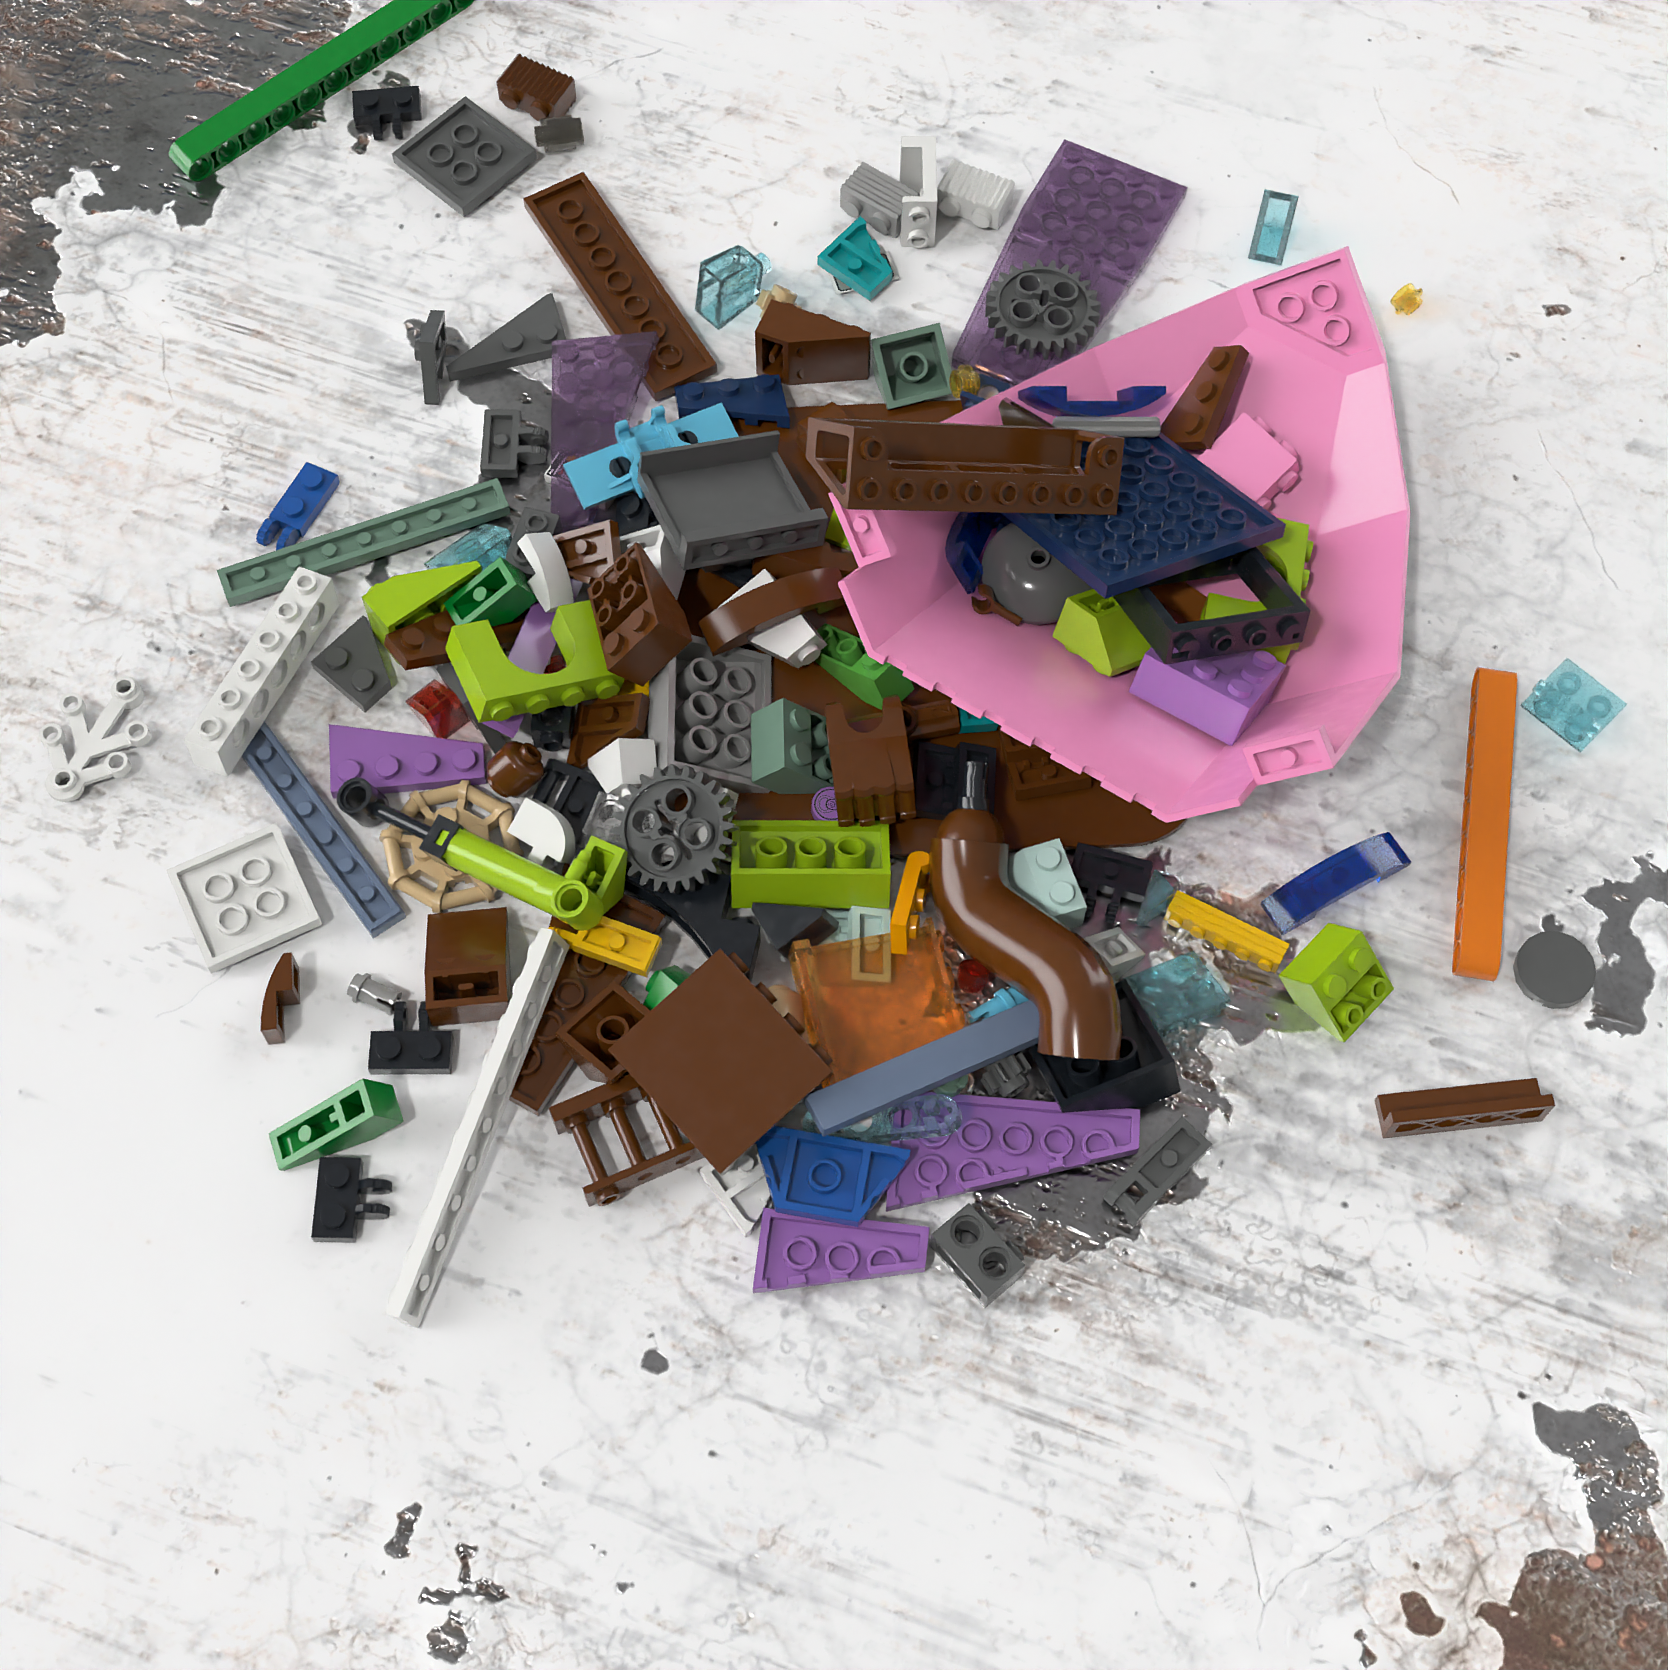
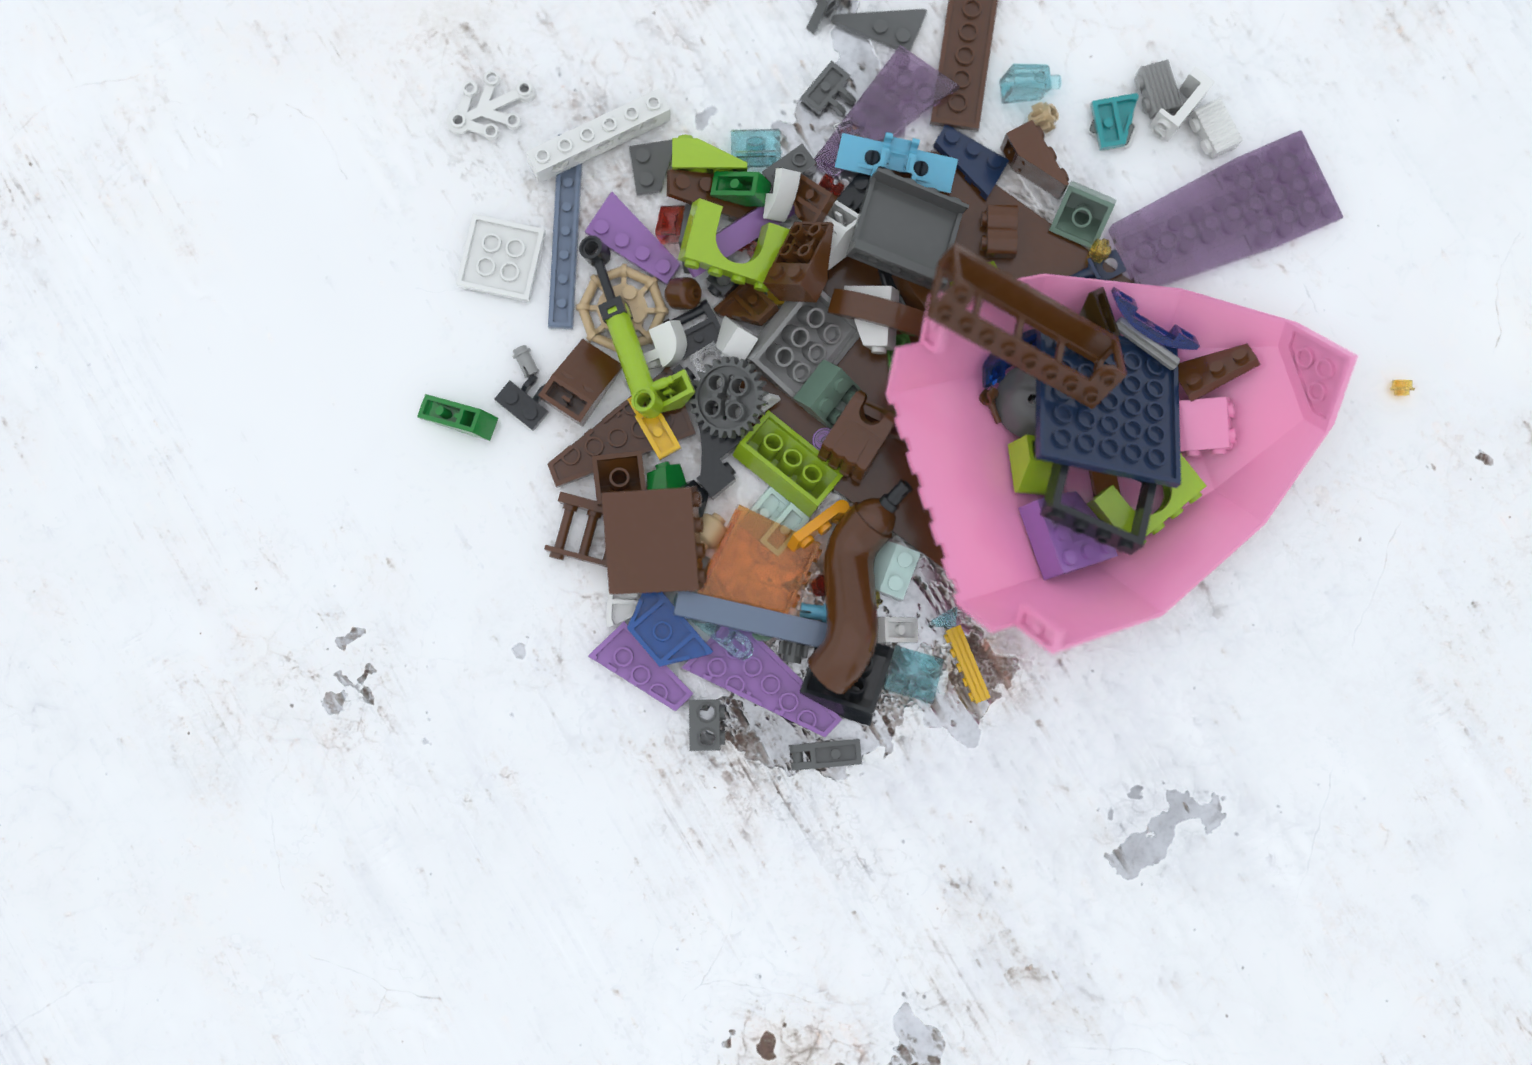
camera: 40 degrees right, 20 degrees up
sand green plate [217,478,511,607] -> none
blue hinge [256,462,340,550] -> none
reddish brown slope [260,952,300,1045] -> none
black hinge [311,1157,392,1243] -> none
white plate [385,927,570,1328] -> none
black slope [751,902,839,964] -> none
black slope [913,741,996,820] -> none
dark grey gear [985,259,1101,360] -> none
black hinge [1071,842,1154,924] -> none
clear light blue slope [1248,189,1299,266] -> none
clear blue slope [1260,832,1411,936] -> none
lime slope [1278,923,1394,1043] -> none
reddish brown fence [1374,1078,1555,1139] -> none
orange beam [1452,667,1517,982] -> none
dark grey tile [1513,931,1596,1009] -> none
clear light blue hinge [1520,658,1627,753] -> none

